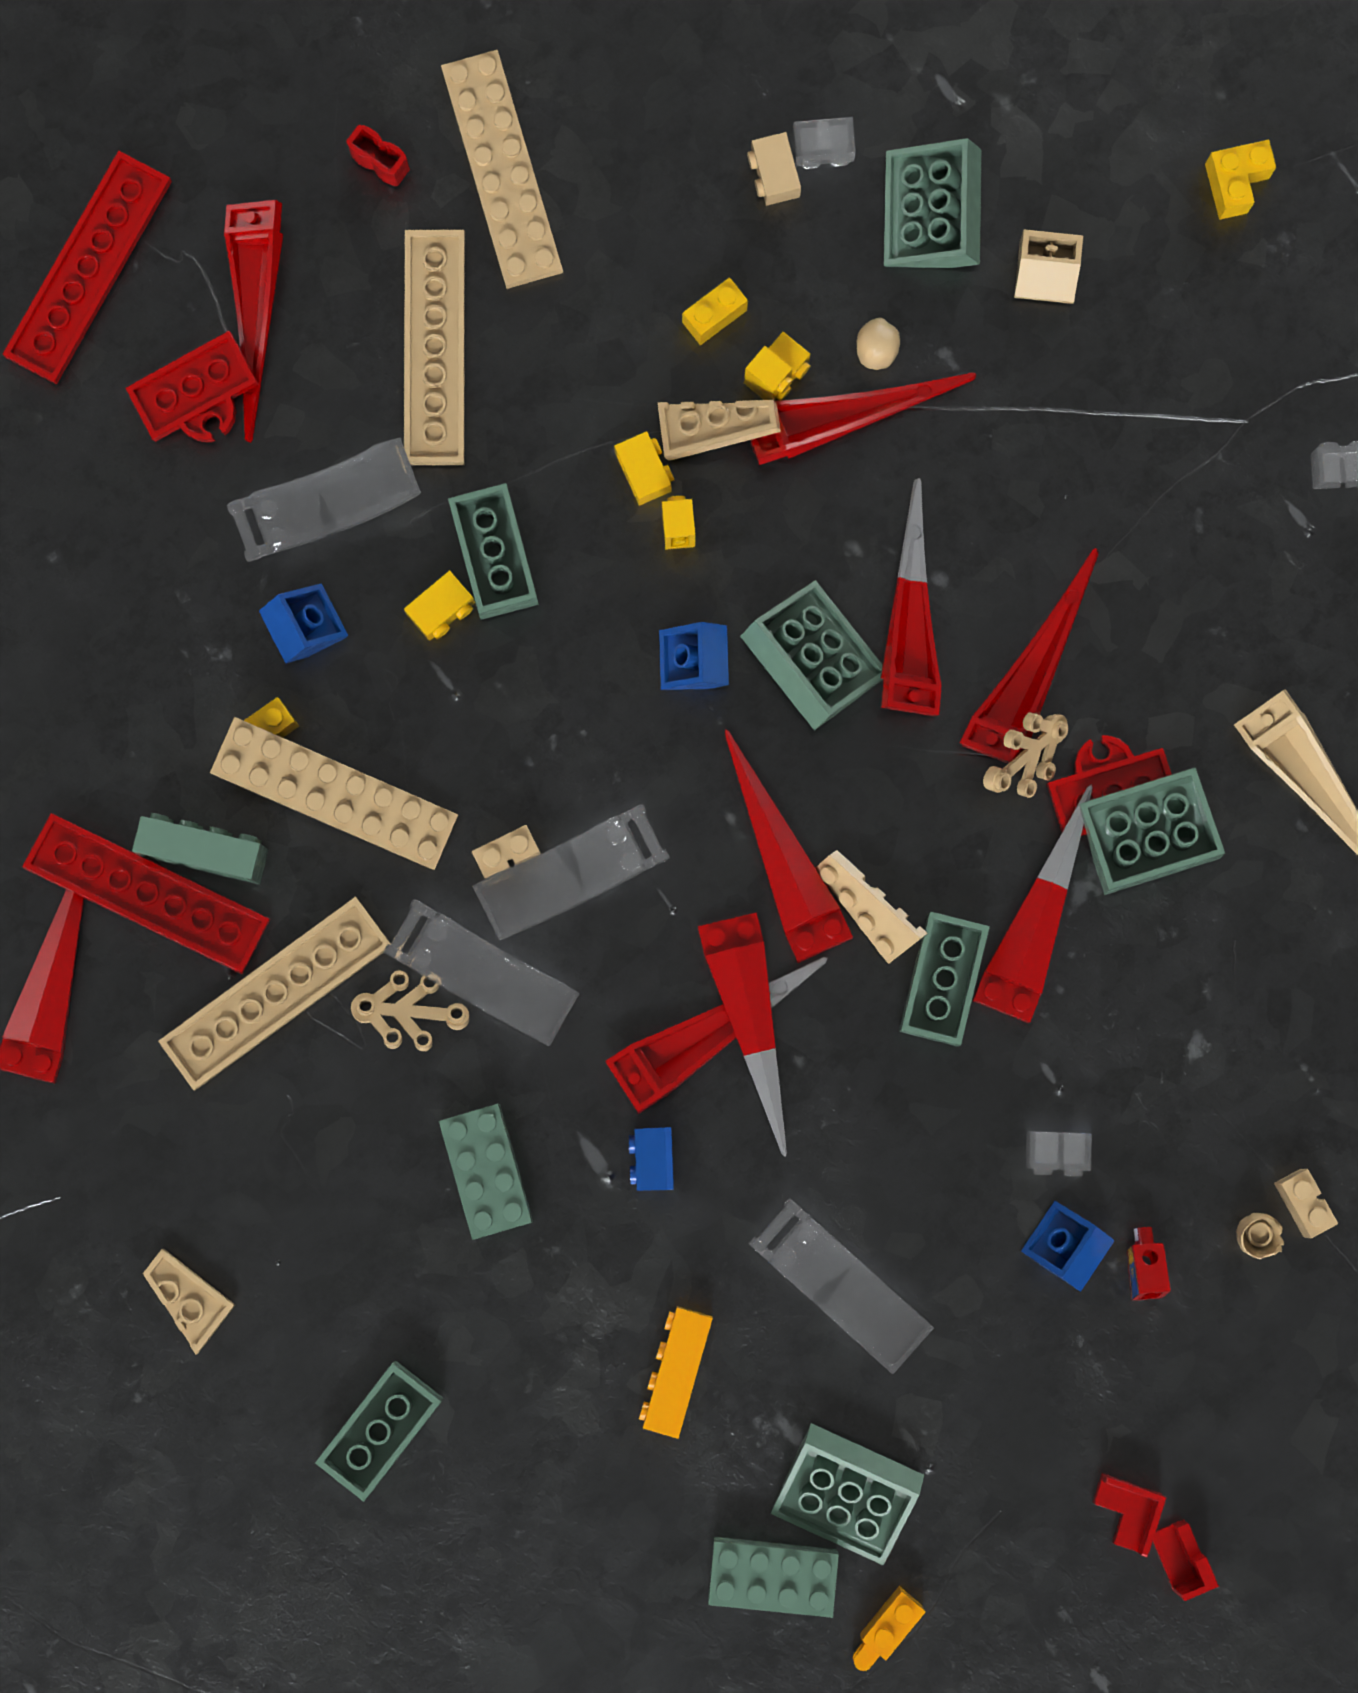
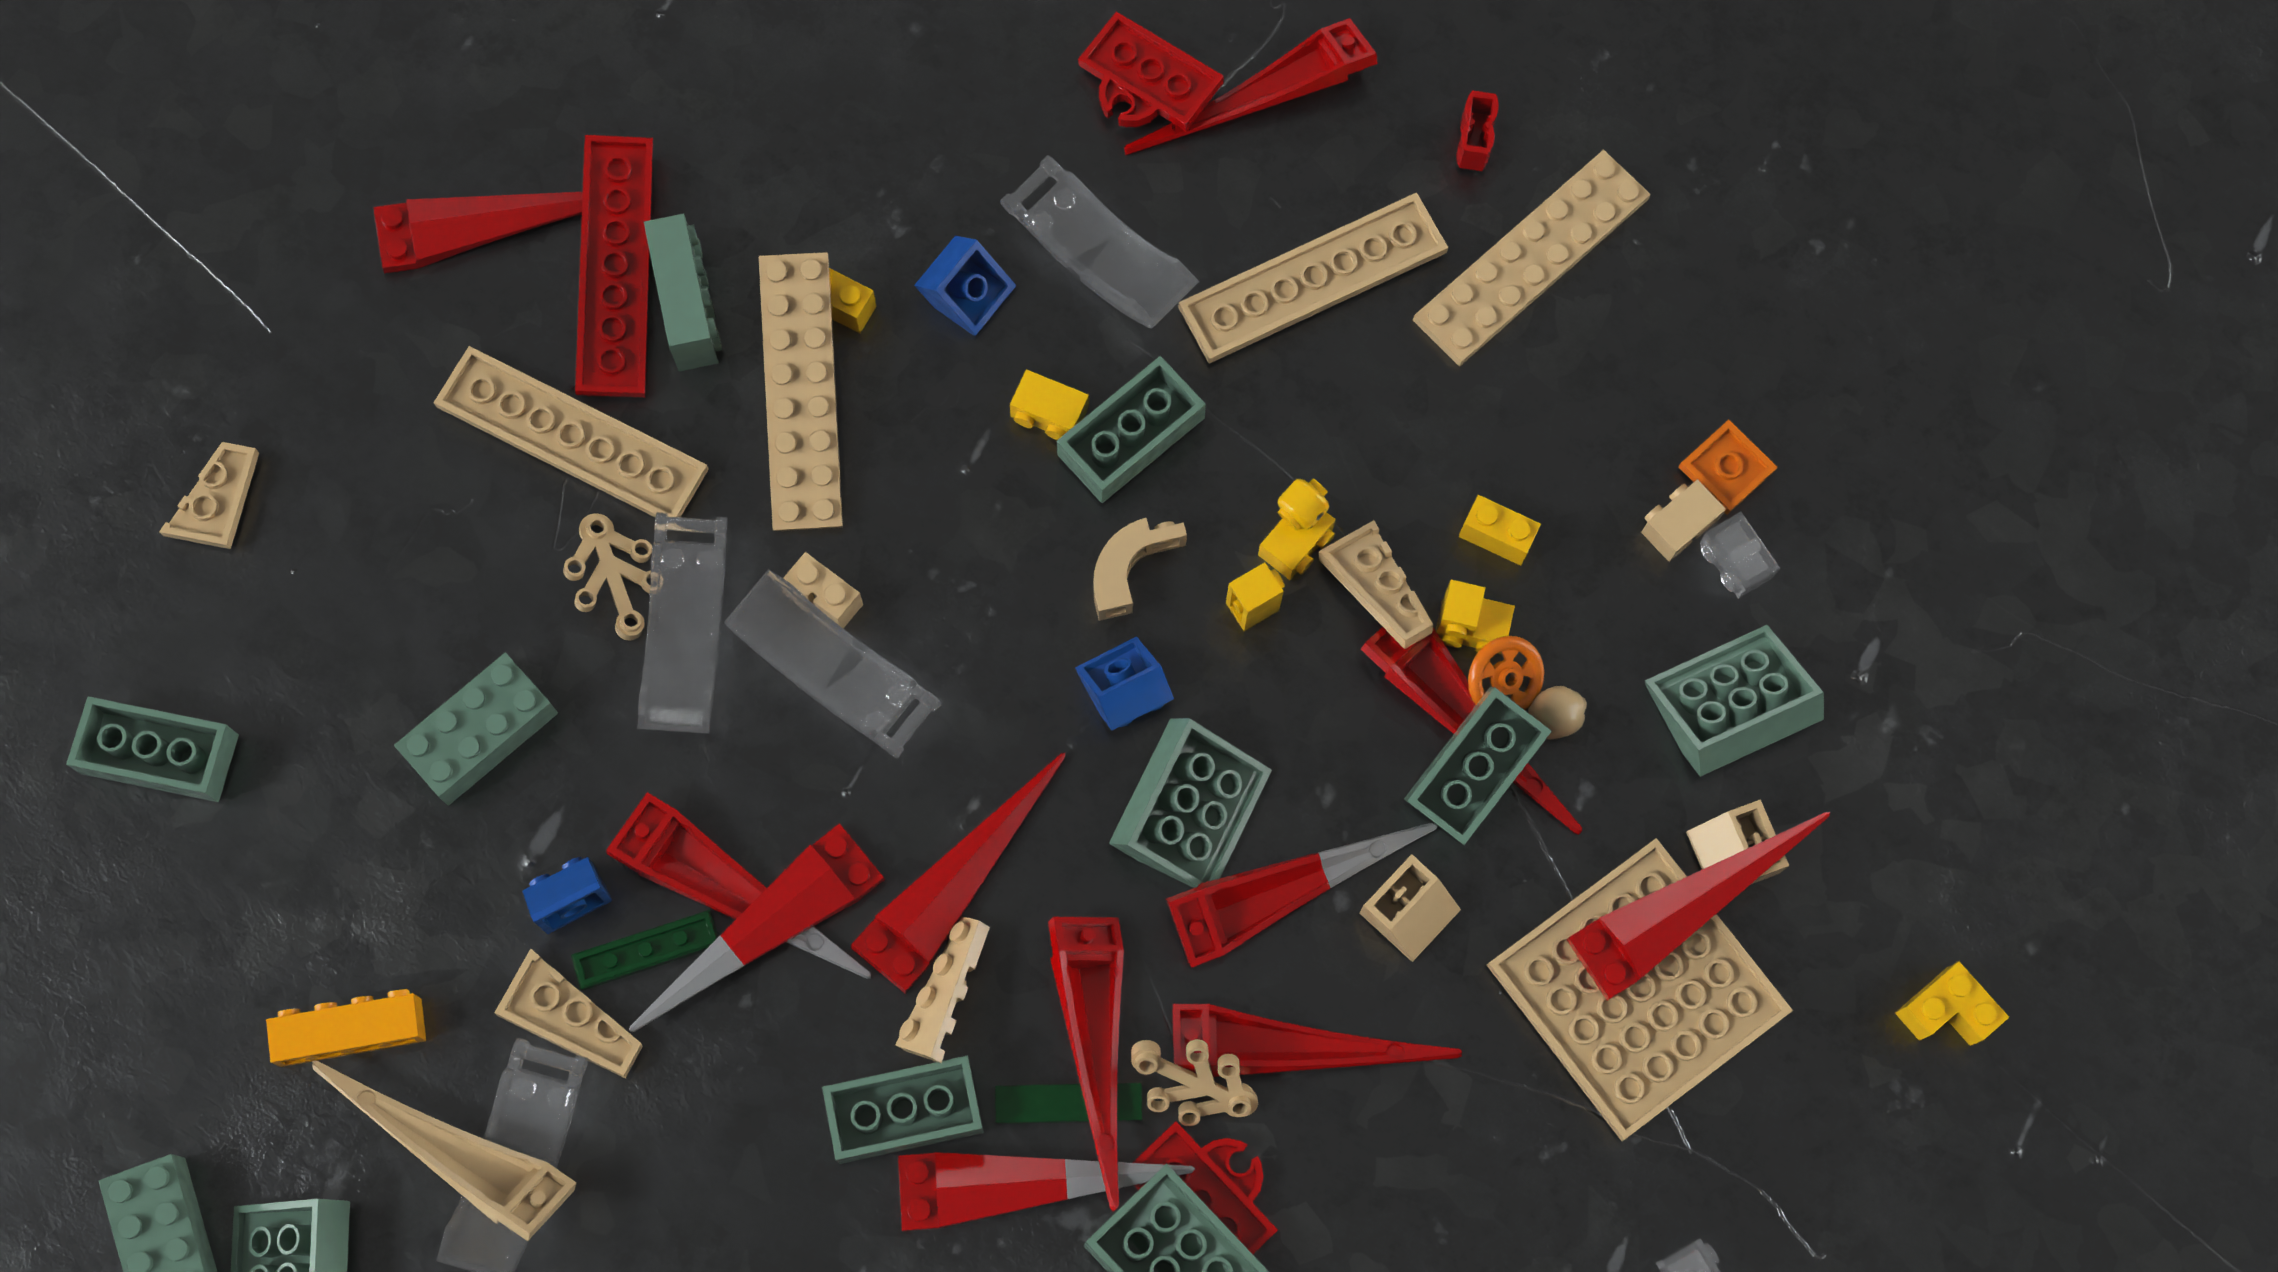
camera: 60 degrees right, 10 degrees down
none -> tan plate [312,1061,577,1241]
none -> tan wing [494,949,643,1078]
none -> dark green tile [571,910,719,991]
none -> dark green tile [995,1083,1142,1124]
none -> red plate [1048,917,1124,1212]
none -> tan arch [1094,518,1187,621]
none -> yellow head [1277,478,1329,531]
none -> tan slope [1360,854,1461,962]
none -> sand green brick [1404,687,1552,845]
none -> orange plate [1468,636,1544,710]
none -> tan plate [1487,838,1793,1141]
none -> red plate [1567,812,1831,1001]
none -> orange plate [1679,419,1777,515]

